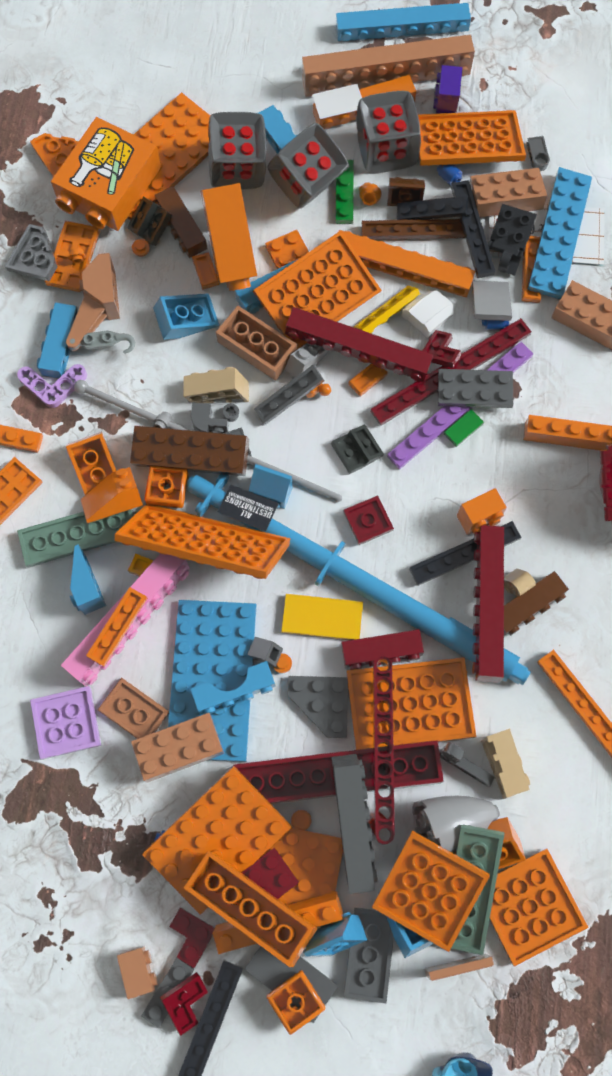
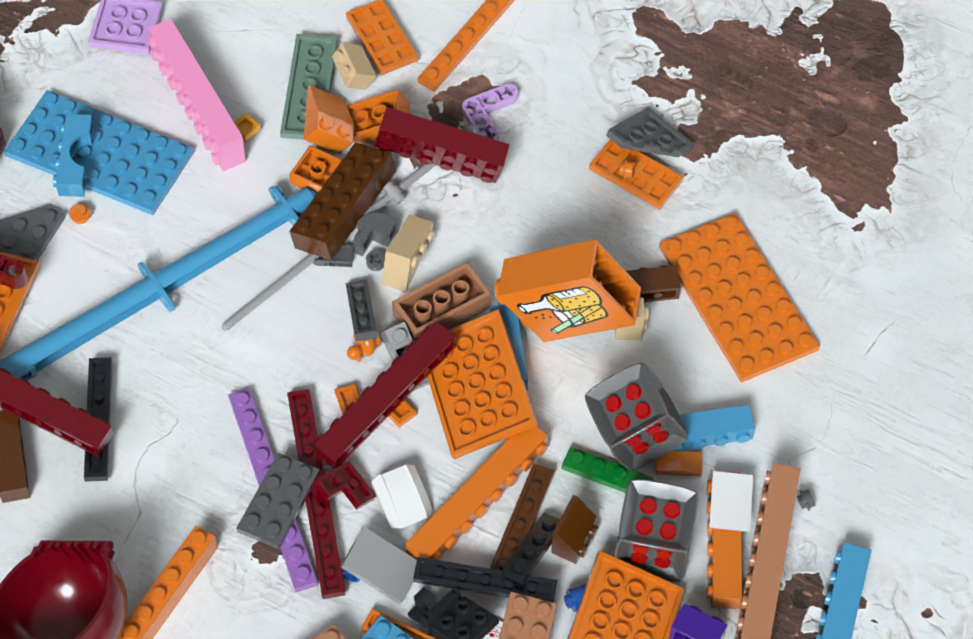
camera: 110 degrees right, 15 degrees down
orange plate [30,133,79,177] -> none
dark azure brick [37,303,78,378] -> none
orange brick [51,117,161,231] -> none
nougat slope [66,253,135,354] -> none
dark azure slope [70,545,107,615] -> none
orange plate [86,587,148,667] -> none
nougat tile [97,677,169,739] -> none
orange plate [114,504,291,579] -> none
pearl dark grey slope [127,196,172,246] -> none
nougat brick [131,713,224,783] -> none
orange plate [132,239,150,257] -> none
dark azure slope [153,293,219,340] -> none
dark grey piece [208,112,266,189] -> none
black sticker [217,485,279,531] -> none
dark grey brick [247,637,283,667] -> none
dark azure slope [249,464,292,509] -> none
orange plate [265,230,309,269] -> none
yellow tile [281,594,363,640] -> none
pearl dark grey slope [331,424,384,474] -> none
dark red brick [341,629,424,670] -> none
dark red plate [343,495,394,545] -> none
yellow plate [353,285,420,333] -> none
orange animal [359,182,382,205] -> none
green tile [444,409,484,447] -> none
orange brick [457,488,507,535] -> none
tan beam [504,568,536,597] -> none
none -> tan brick [332,43,376,90]
none -> dark red brick [374,107,510,183]

